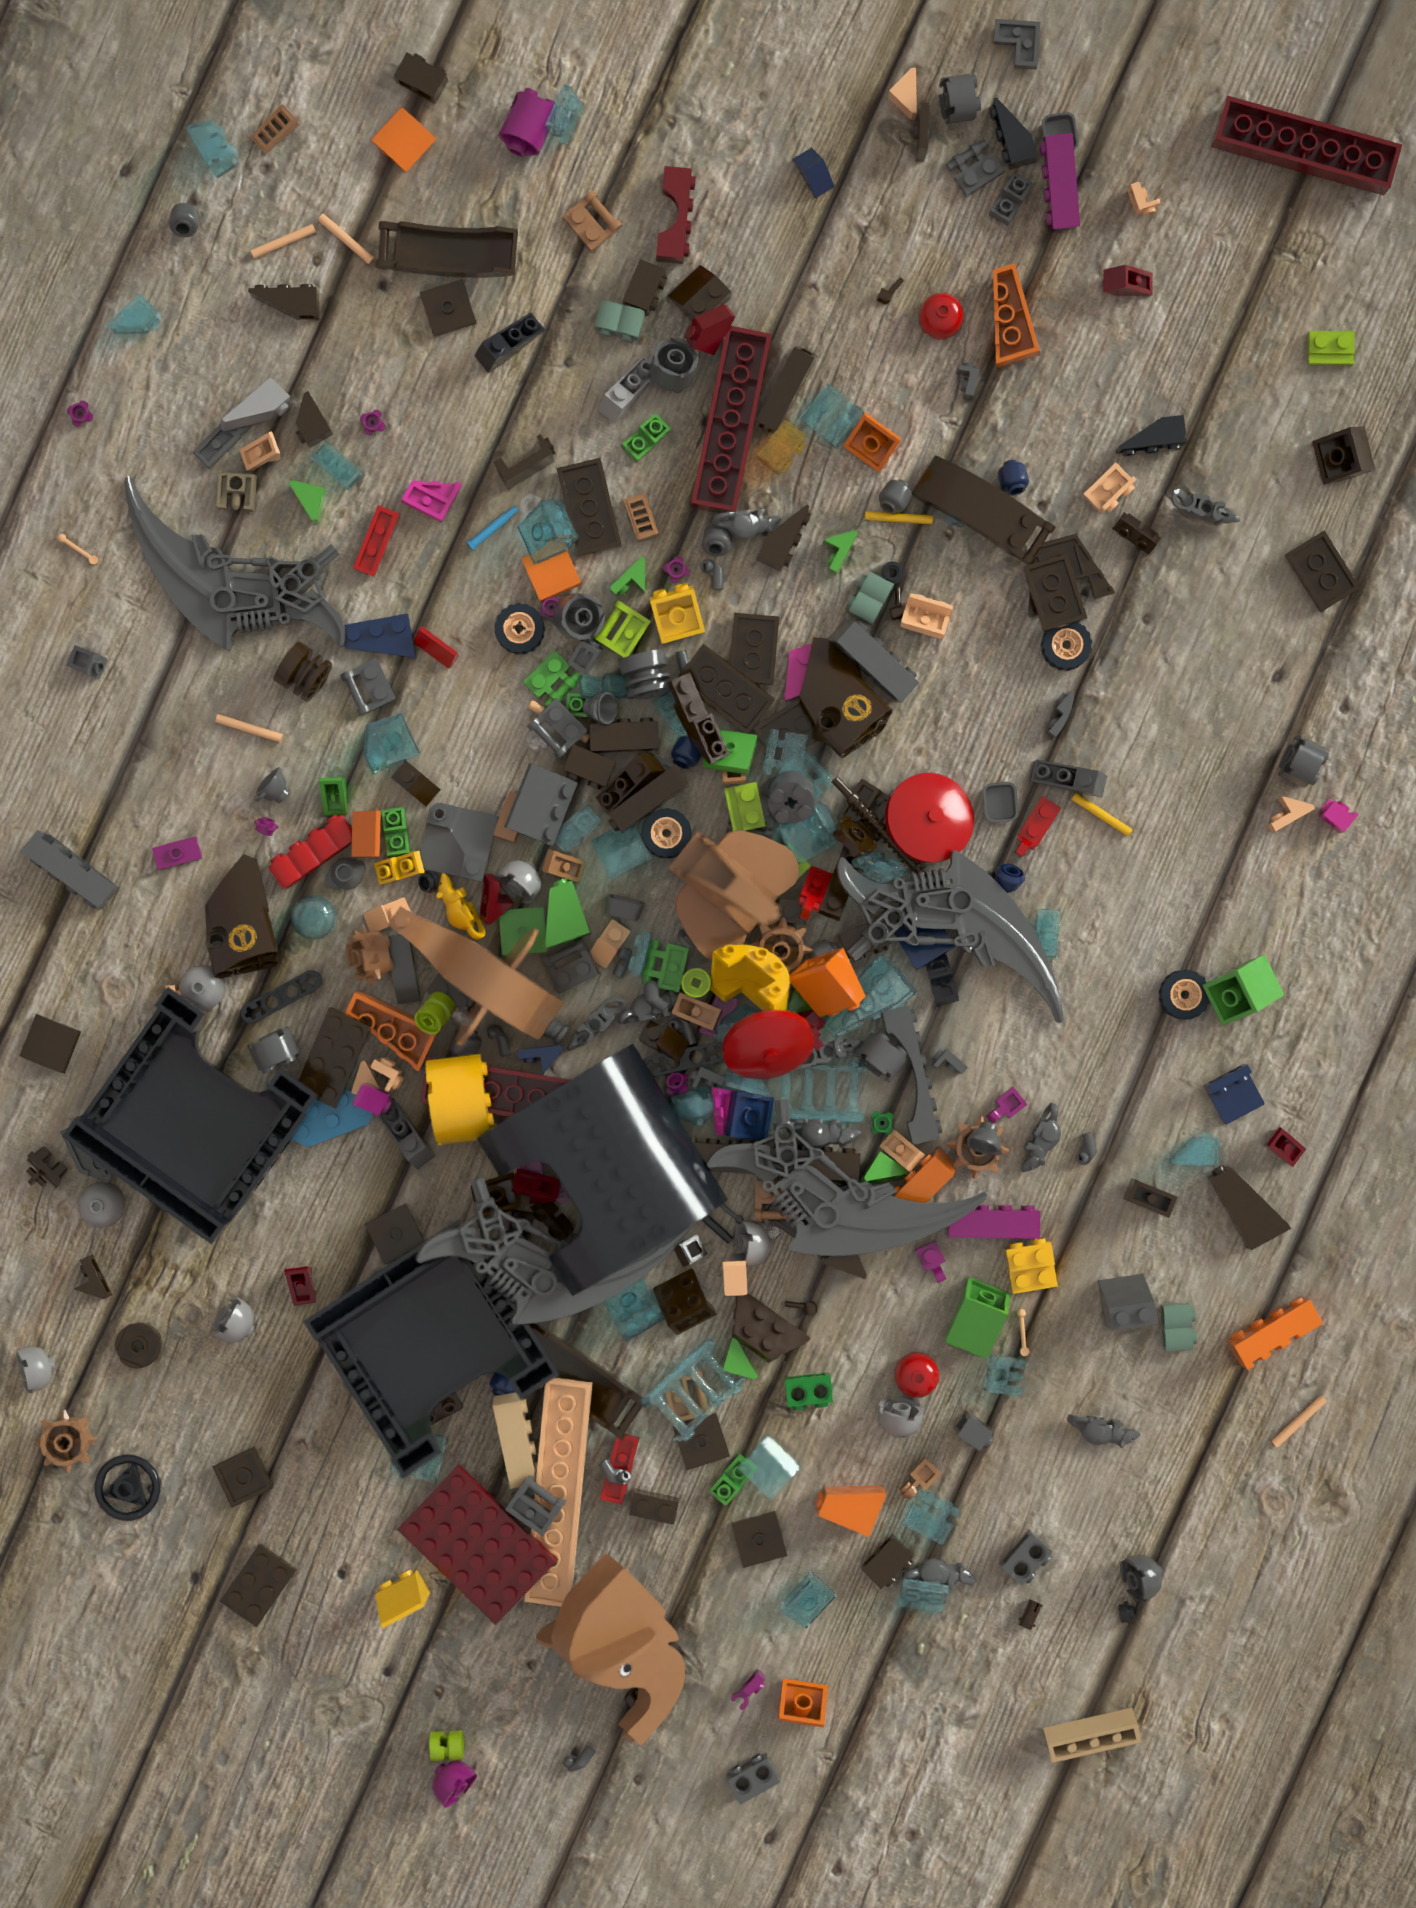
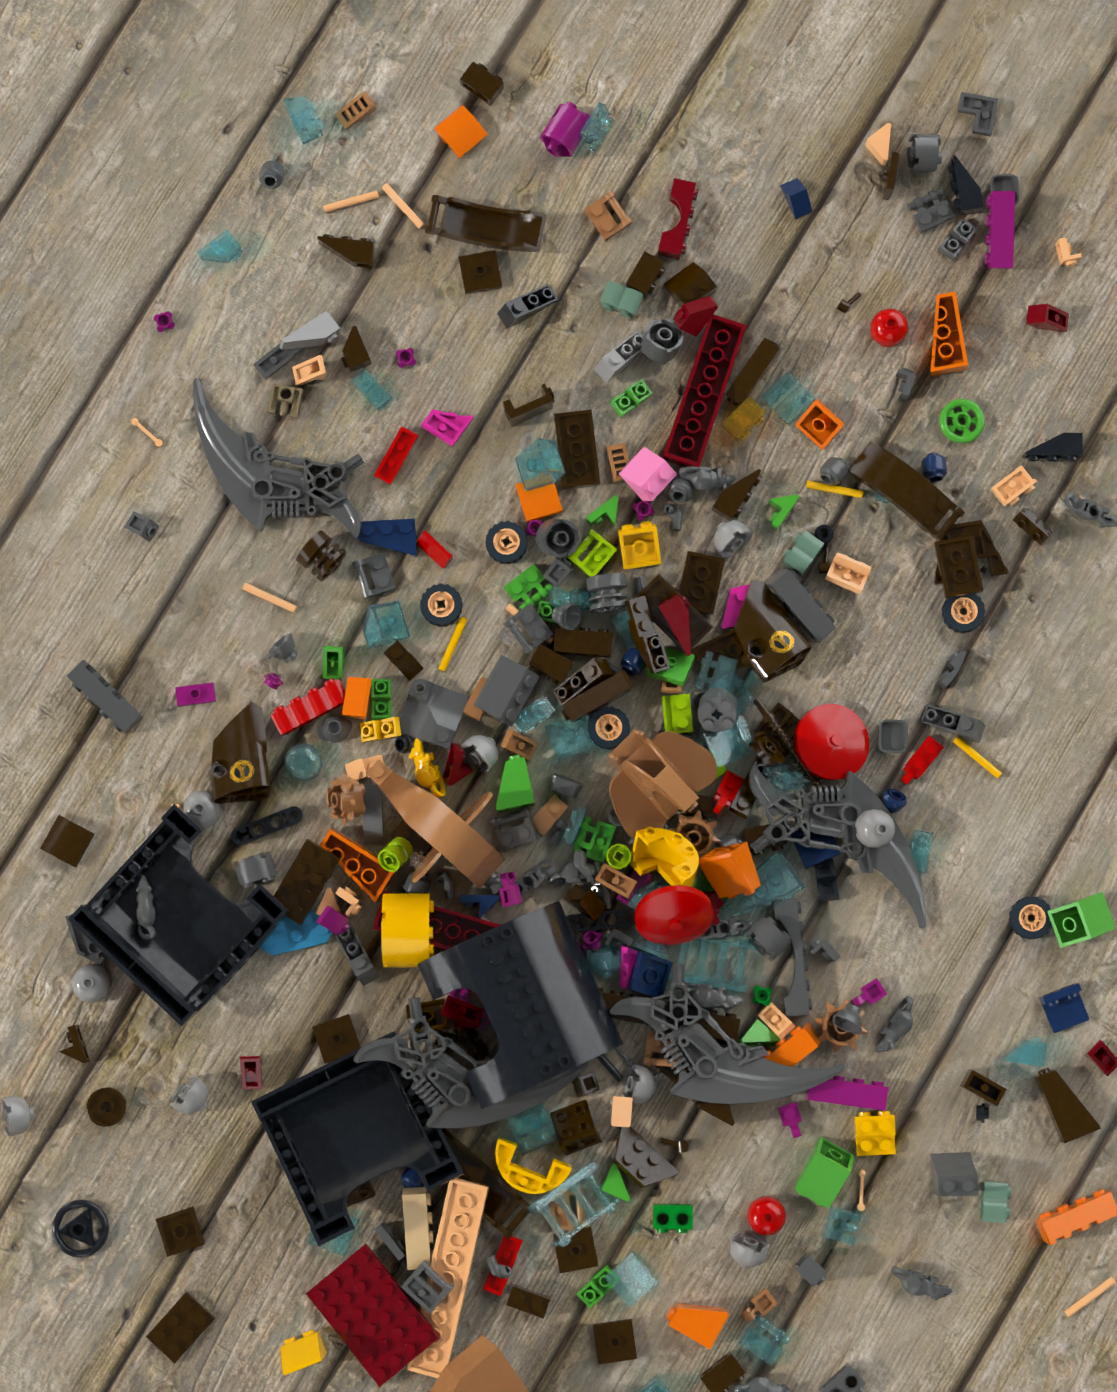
camera: 10 degrees right, 5 degrees down
dark brown hips [26,1147,68,1188] -> none
medium nougat brick [34,1410,97,1473] -> none
bright green slope [289,480,326,525] -> none
dark azure piece [465,505,519,552] -> none
bright green plate [499,907,548,956] -> none
dark grey arm [1076,1132,1097,1165] -> none
none -> dark grey animal [136,875,156,940]
none -> dark grey plate [375,1223,406,1260]
none -> black wheel [420,583,463,627]
none -> yellow bar [438,617,468,672]
none -> yellow cylinder [495,1136,572,1194]
none -> magenta plate [499,872,522,908]
none -> bright pink slope [619,447,677,501]
none -> dark red slope [659,592,691,656]
none -> light grey cylinder [714,520,752,558]
none -> light grey cylinder [855,809,895,848]
none -> bright green plate [939,399,985,443]
none -> black plate [976,1103,989,1123]

